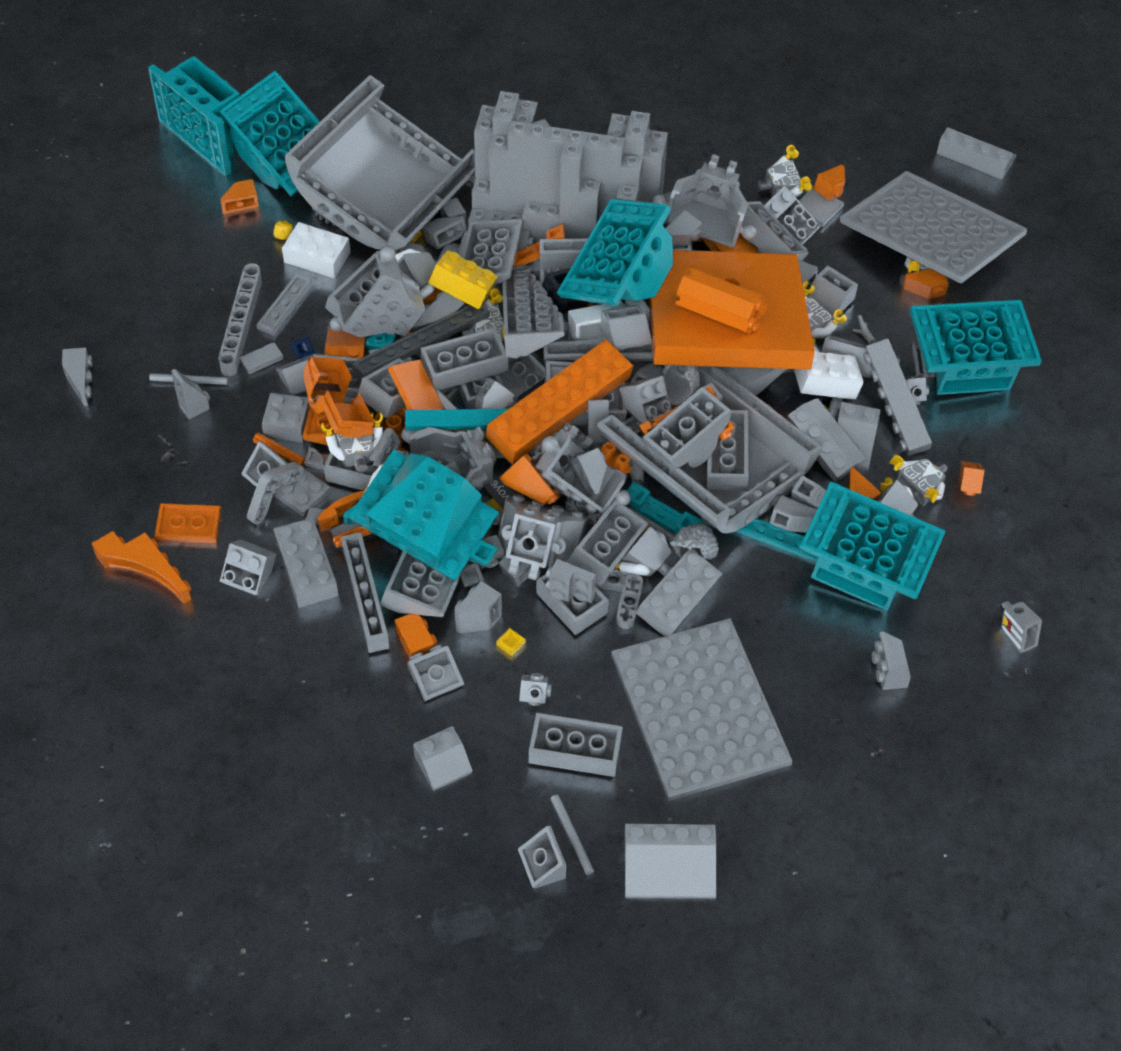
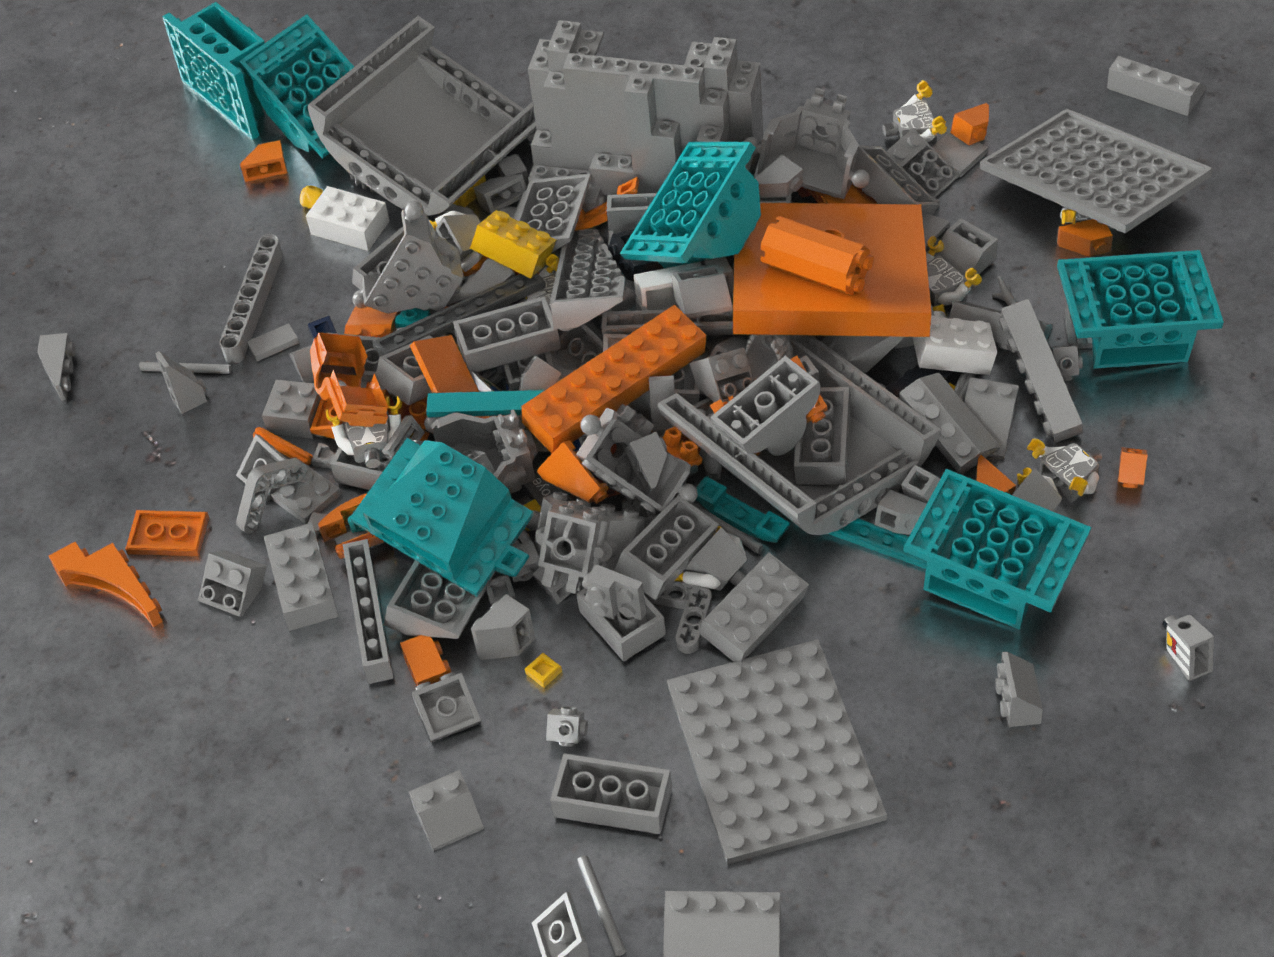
camera: 10 degrees right, 5 degrees down
light grey tile [256,274,313,336] -> none
light grey piece [670,524,719,560] -> none

